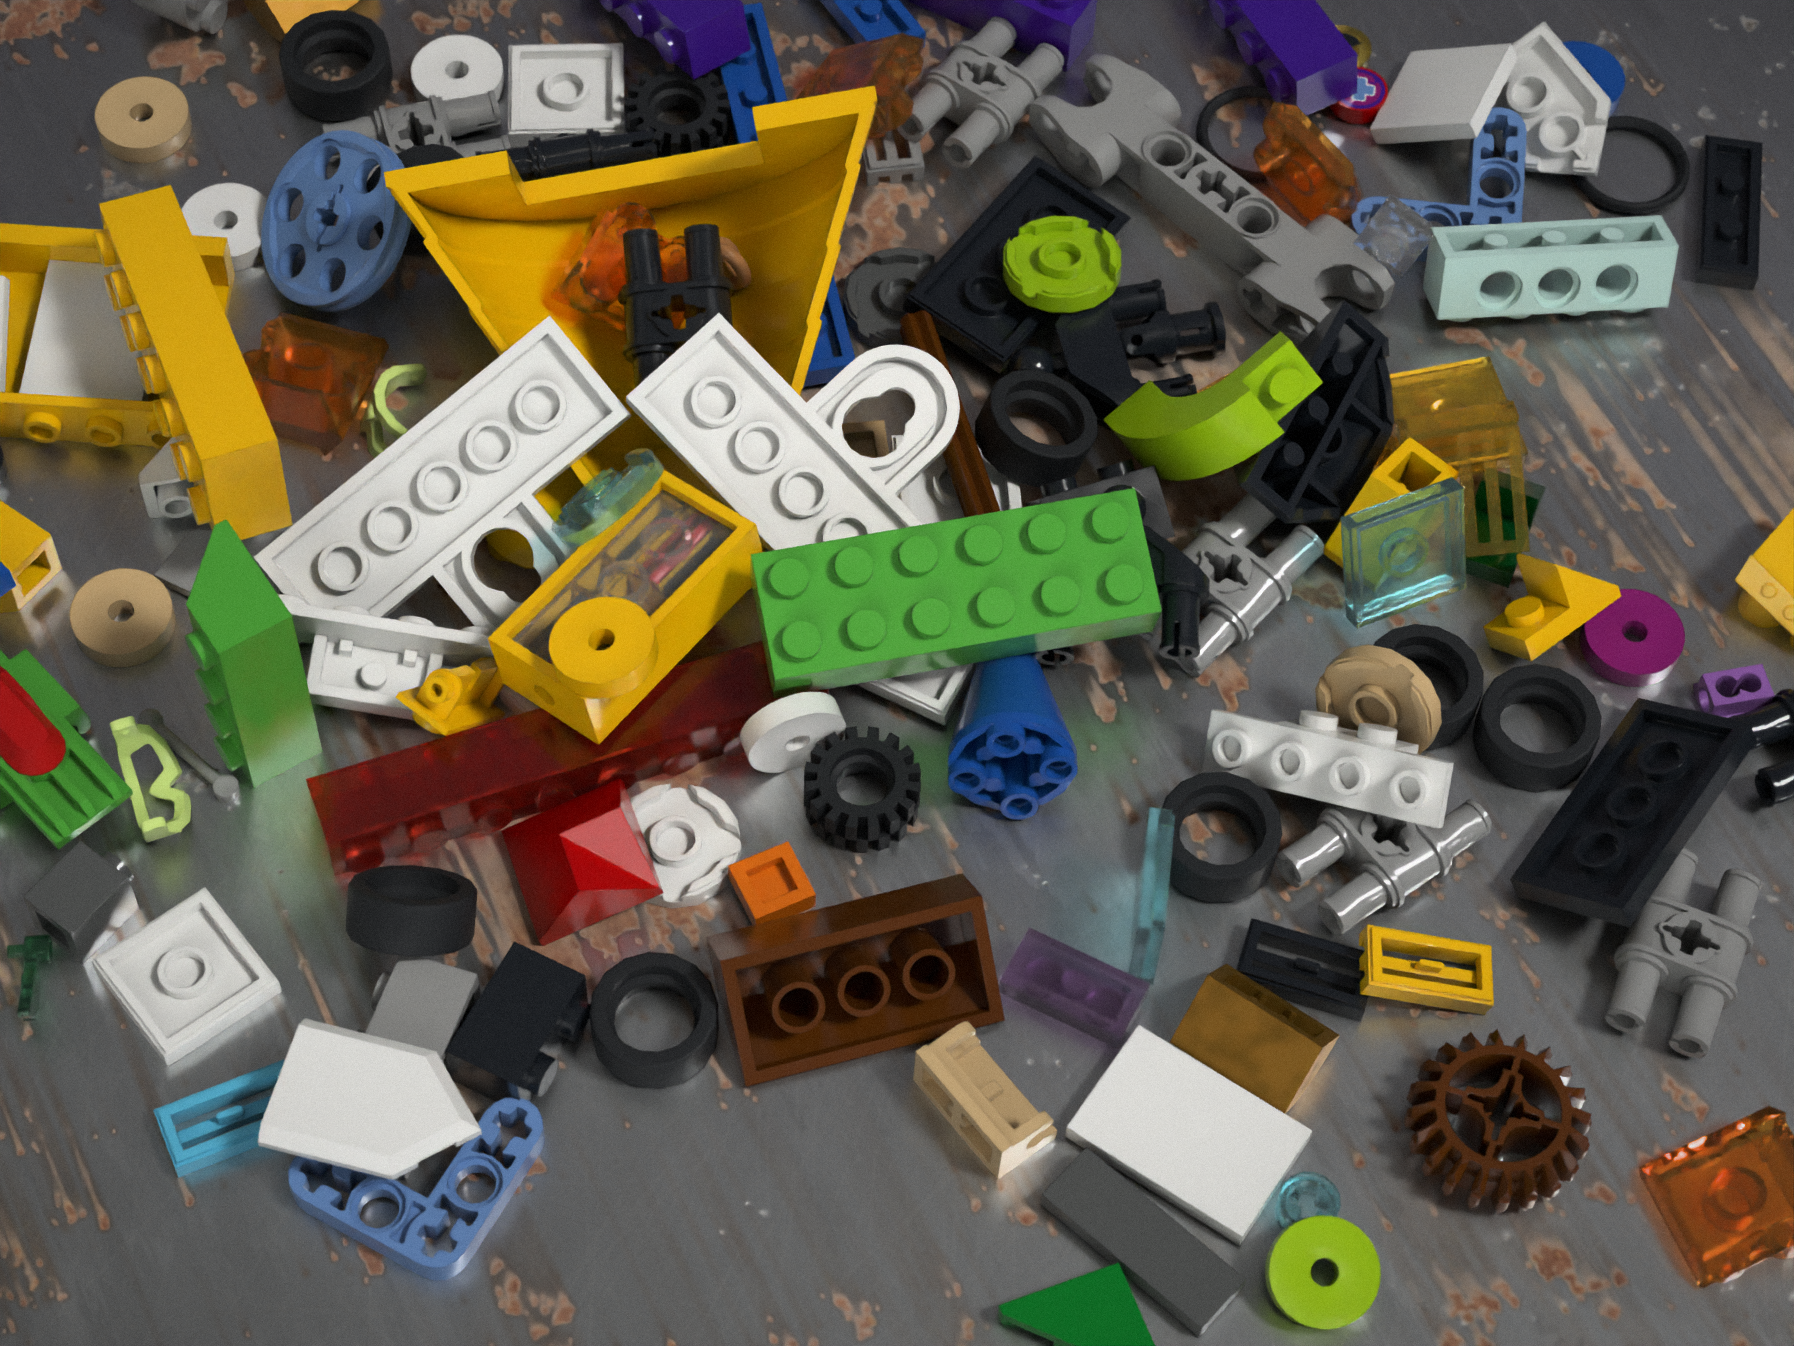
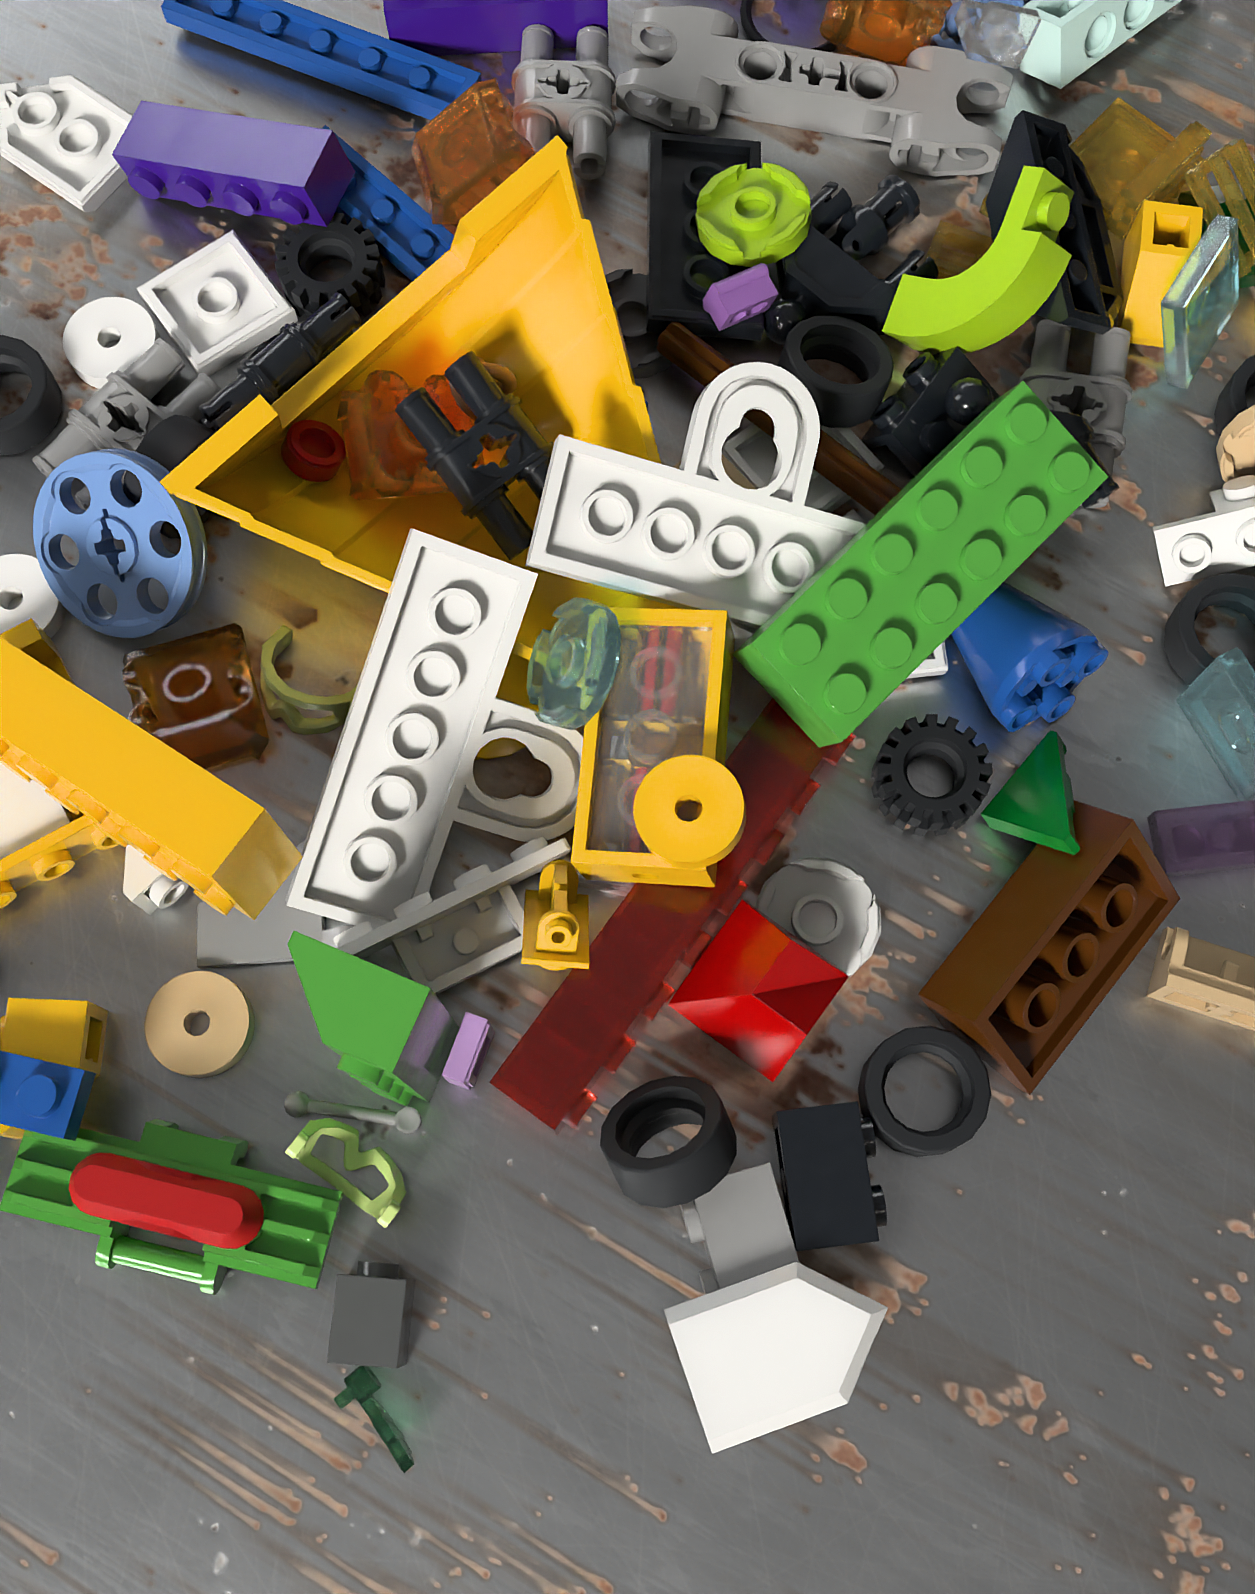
camera: 30 degrees left, 15 degrees up
white tile [91,887,282,1067] -> none
medium azure tile [153,1059,285,1178] -> none
medium blue beam [288,1097,545,1281] -> none
orange plate [728,841,816,925] -> none
white piece [740,692,846,773] -> none
none -> red tile [281,420,346,482]
none -> lavender tile [442,1012,495,1090]
none -> medium lavender piece [702,263,779,331]
none -> green tile [981,730,1080,855]

